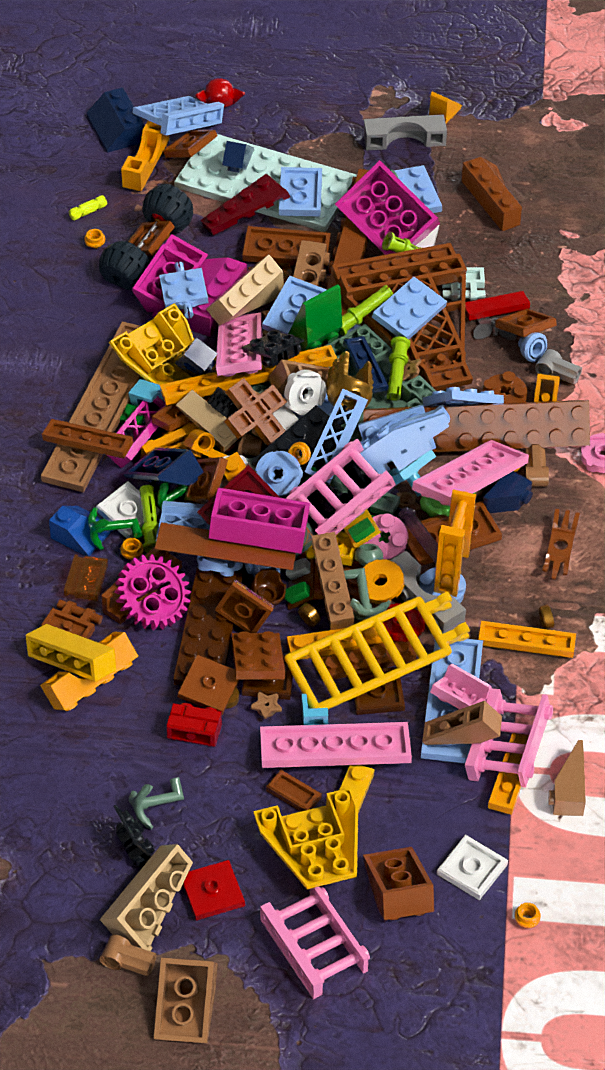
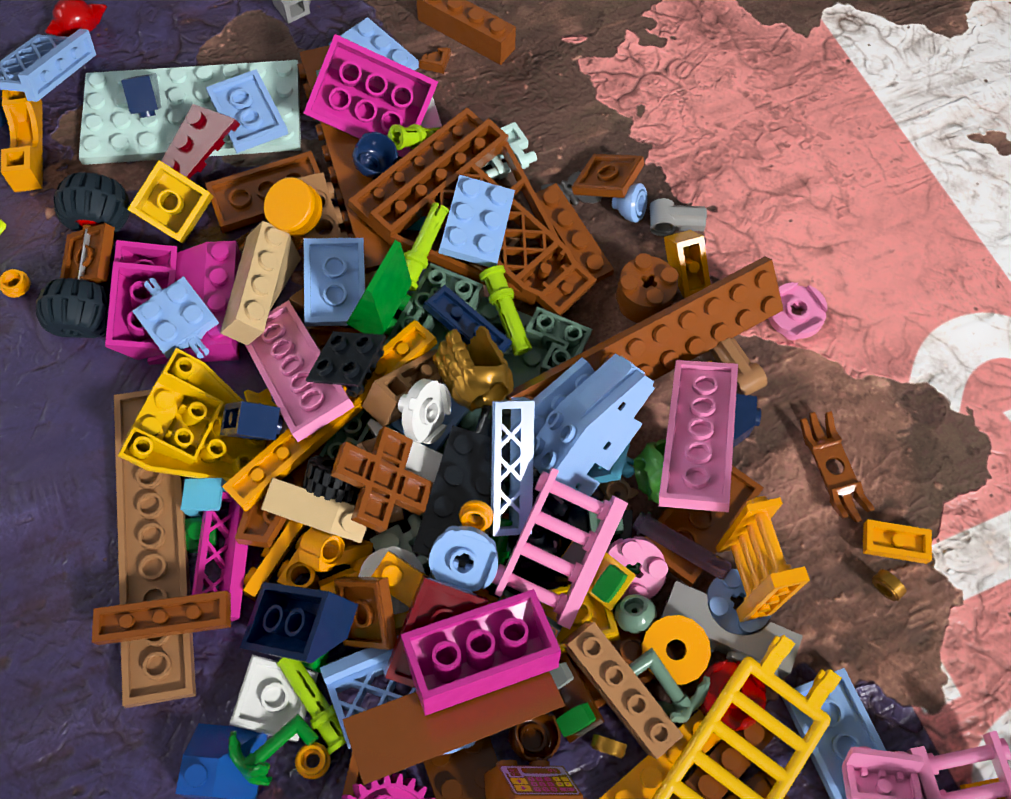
camera: 30 degrees left, 15 degrees up
dark orange plate [163,130,218,157] -> none
medium nougat plate [403,359,421,381] -> none
light blue plate [423,387,504,406] -> none
red tile [465,291,530,321] -> none
light orange plate [478,621,576,658] -> none
none -> yellow brick [127,160,214,244]
none -> light orange head [264,177,322,236]
none -> dark blue hair [352,131,398,179]
none -> dark orange tile [419,47,451,74]
none -> dark orange plate [535,183,614,284]
none -> light orange plate [863,519,932,564]

